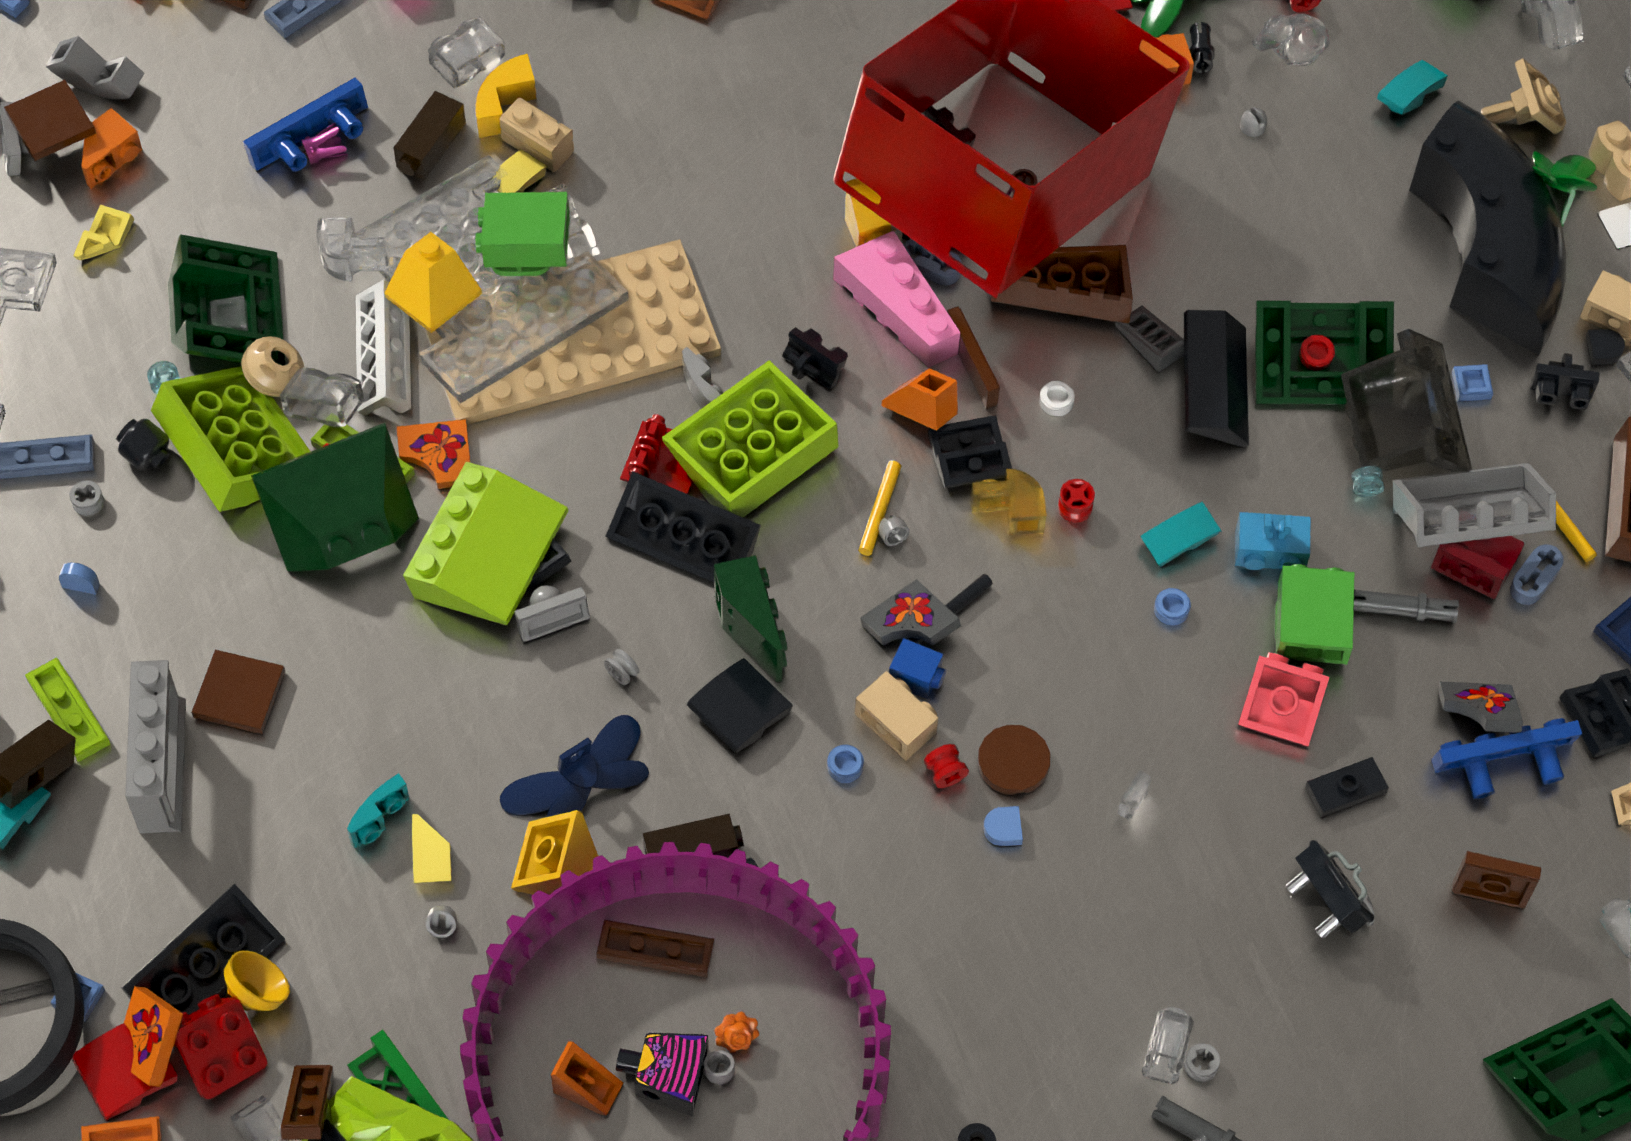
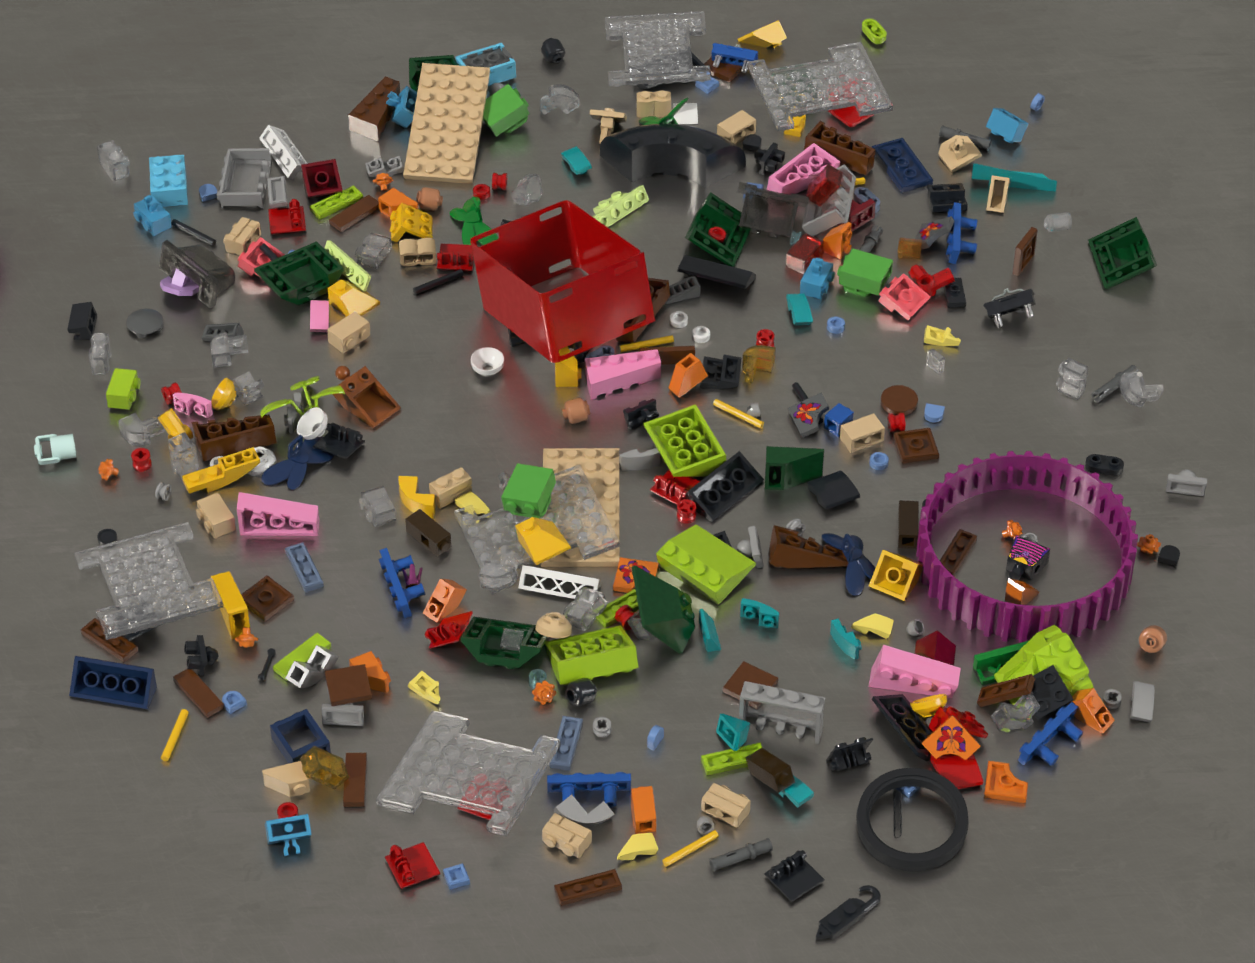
camera: 70 degrees left, 15 degrees down
none -> black hinge [258,648,276,681]
none -> lime tile [273,633,331,681]
none -> orange slope [423,578,467,623]
none -> red hinge [425,611,473,649]
none -> white piece [471,347,504,376]
none -> orange plant [532,680,556,705]
none -> nougat head [562,397,591,424]
none -> yellowish green bracket [592,185,649,227]
none -> yellow bar [619,335,674,353]
none -> white tile [670,311,688,328]
none -> red wheel [677,499,696,524]
none -> teal slope [698,609,721,652]
none -> teal slope [716,714,750,751]
none -> teal slope [740,598,779,628]
none -> bright pink wedge [766,143,840,201]
none -> reddish brown wedge [768,525,848,568]
none -> clear red brick [786,233,824,274]
none -> clear red brick [806,164,843,207]
none -> orange slope [822,222,852,260]
none -> black hinge [826,737,873,772]
none -> bright pink wedge [868,645,961,698]
none -> reddish brown tile [893,428,939,464]
none -> clear orange tile [898,237,922,259]
none -> red piece [908,264,955,298]
none -> dark red slope [915,630,956,666]
none -> light yellow slope [924,325,961,346]

